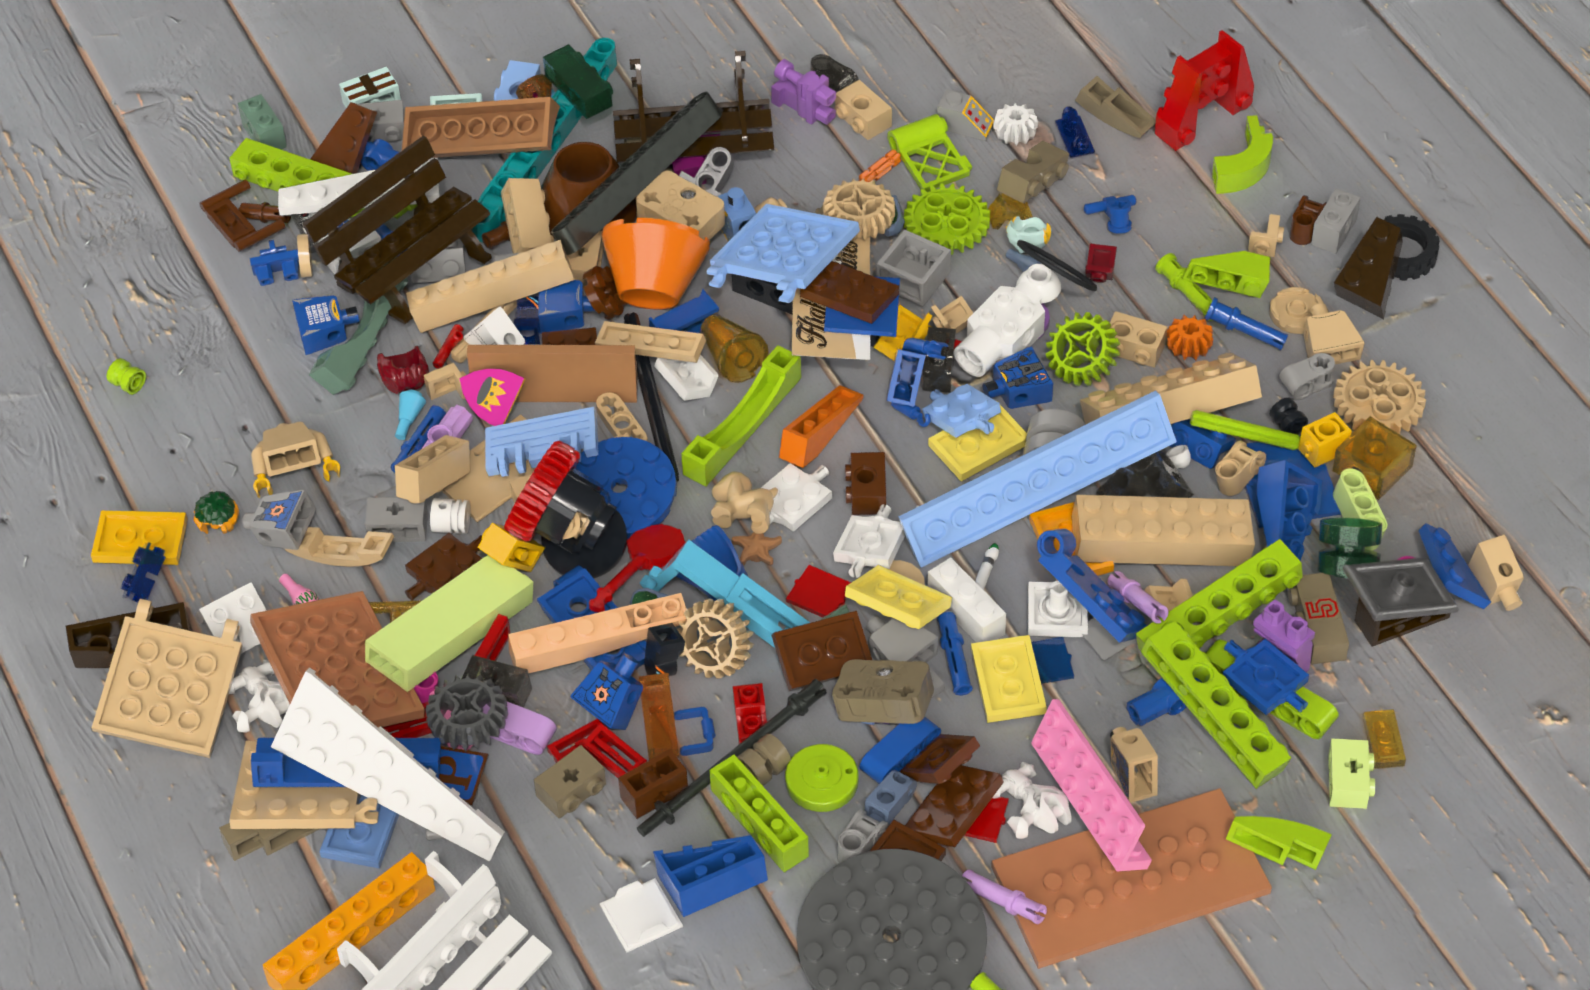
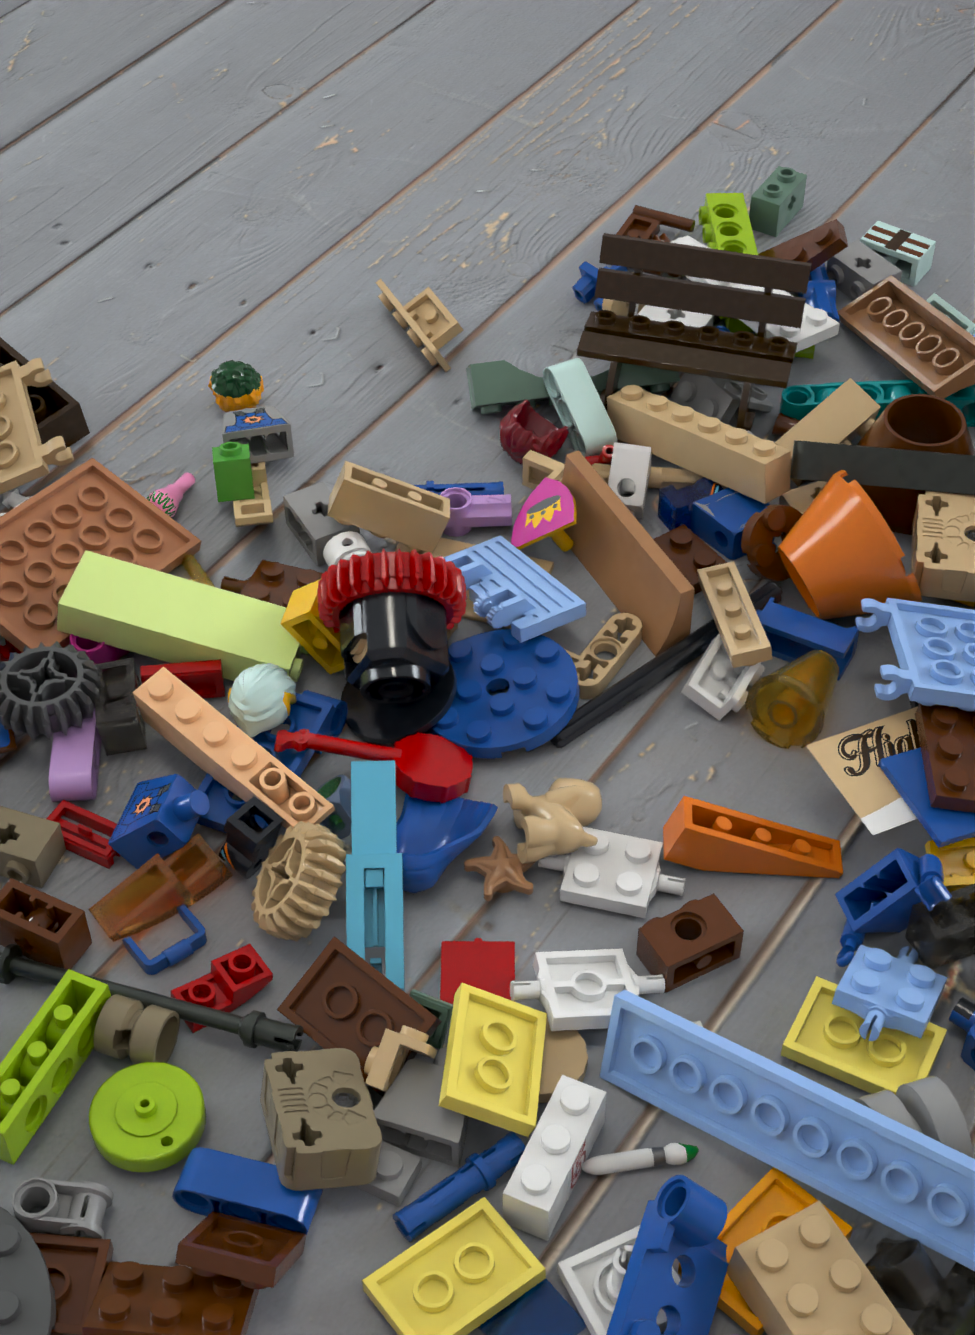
camera: 60 degrees right, 5 degrees down
yellow plate [91,510,188,565] -> none
lime wheel [106,358,146,395] -> none
clear blue hinge [120,542,166,603] -> none
white bracket [195,582,267,654] -> none
tan torso [251,422,340,498] -> none
blue torso [292,295,360,355] -> none
medium azure cone [395,390,426,440] -> none
red tile [581,723,647,778] -> none
lime arch [681,345,801,487] -> none
sand blue leg [864,770,917,825] -> none
none -> bright green brick [212,442,255,502]
none -> light aqua hair [228,663,297,737]
none -> tan bracket [364,1025,438,1092]
none -> tan bracket [375,278,463,372]
none -> light aqua beam [543,358,617,457]

